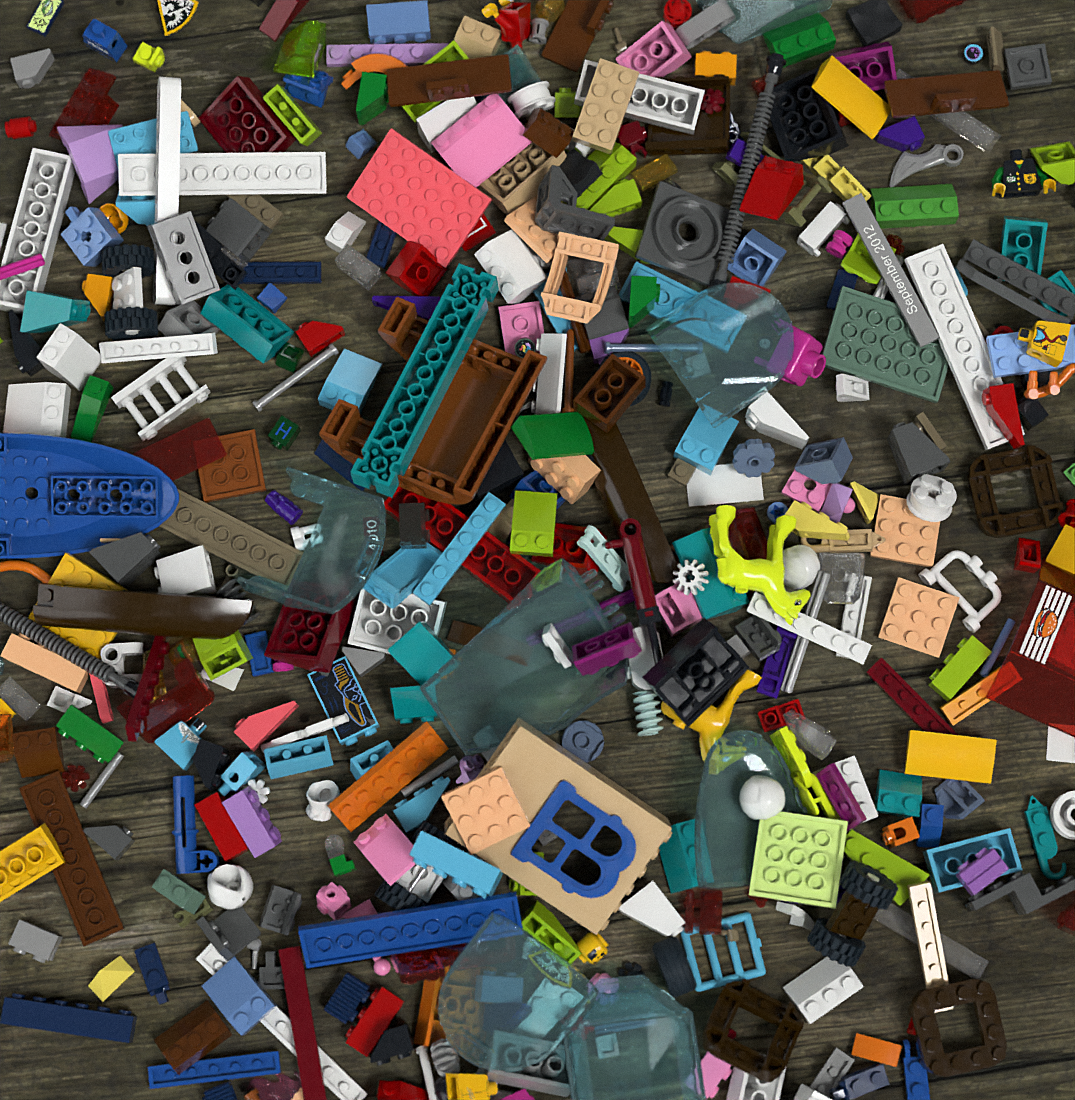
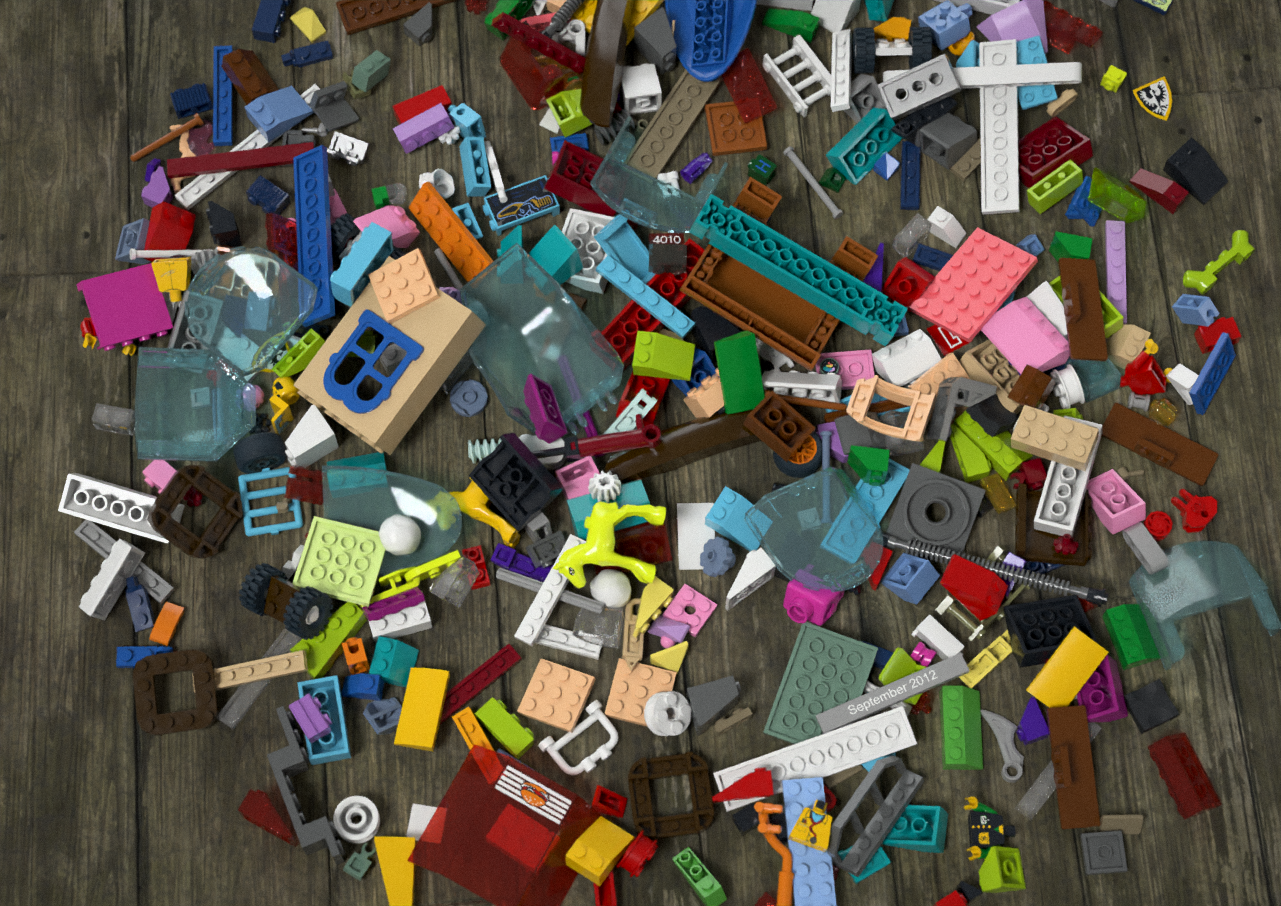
camera: 90 degrees right, 10 degrees down
light grey bar [80,751,124,809] -> none
blue torso [83,19,127,63] -> none
medium azure torso [154,718,207,771] -> none
blue piece [172,776,220,874] -> none
black slope [192,739,231,792] -> none
white piece [207,864,253,909] -> none
coral slope [234,701,299,751] -> none
red slope [296,321,345,357] -> none
bright pink brick [316,882,351,920] -> none
medium azure slope [318,349,382,415] -> none
orange arch [341,53,408,90] -> none
light grey slope [342,647,386,677] -> none
red brick [345,987,405,1057] -> none
medium blue slope [366,0,431,44] -> none
medium azure slope [393,776,451,834] -> none
white plate [542,623,573,669] -> none
dark tan plate [668,458,696,487] -> none
light orange brick [695,51,737,85] -> none
tile [767,502,788,524] -> none
white slope [782,957,864,1024] -> none
sand blue slope [794,437,853,484] -> none
white slope [836,374,870,402] -> none
tile [962,43,984,65] -> none
teal plate [1024,795,1067,880] -> none
none -> yellow panel [269,394,293,435]

